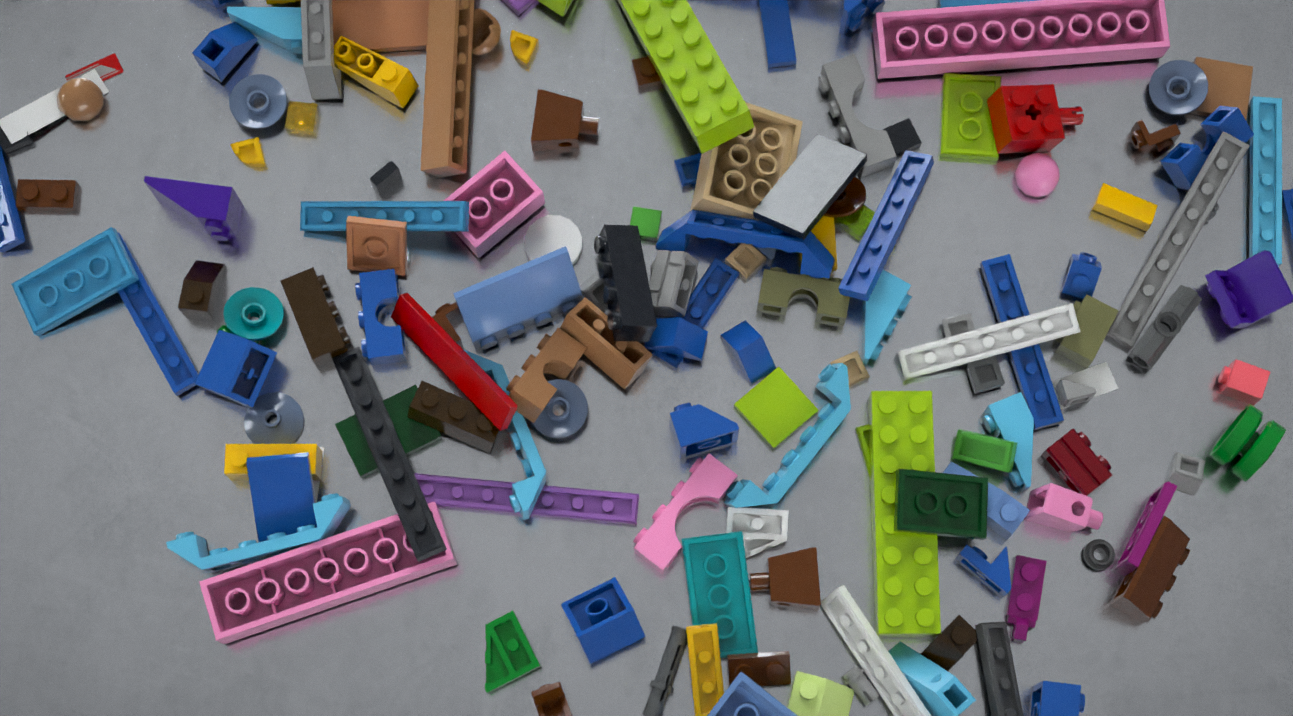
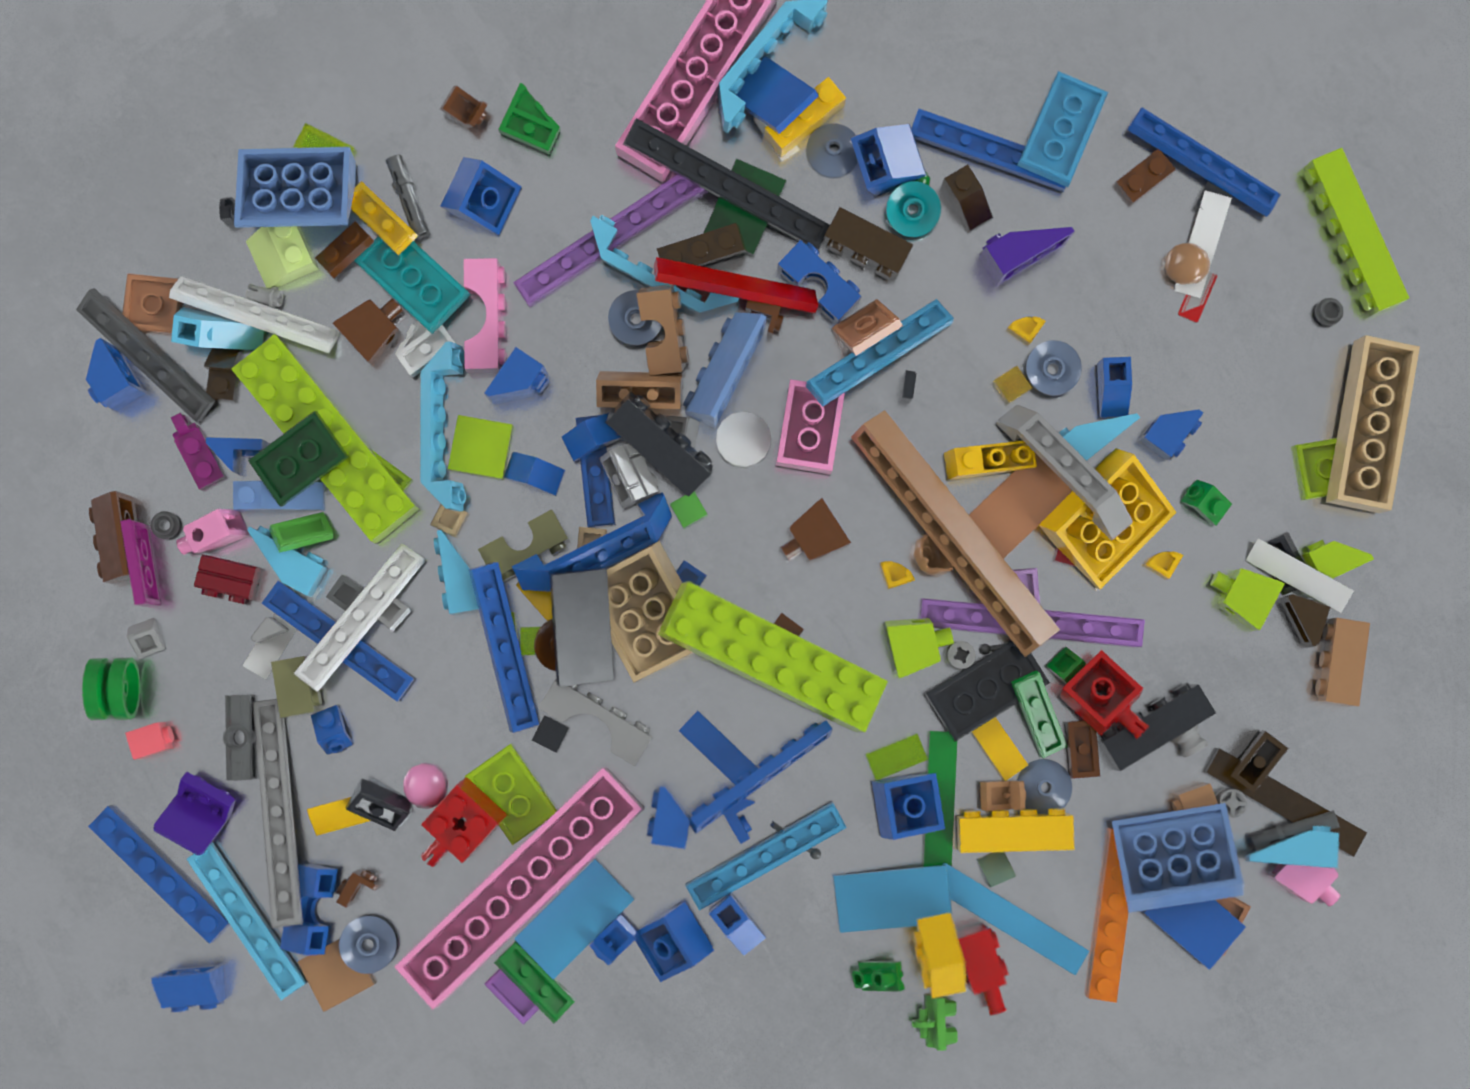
camera: 135 degrees right, 10 degrees up
none -> black slope [346,779,410,831]

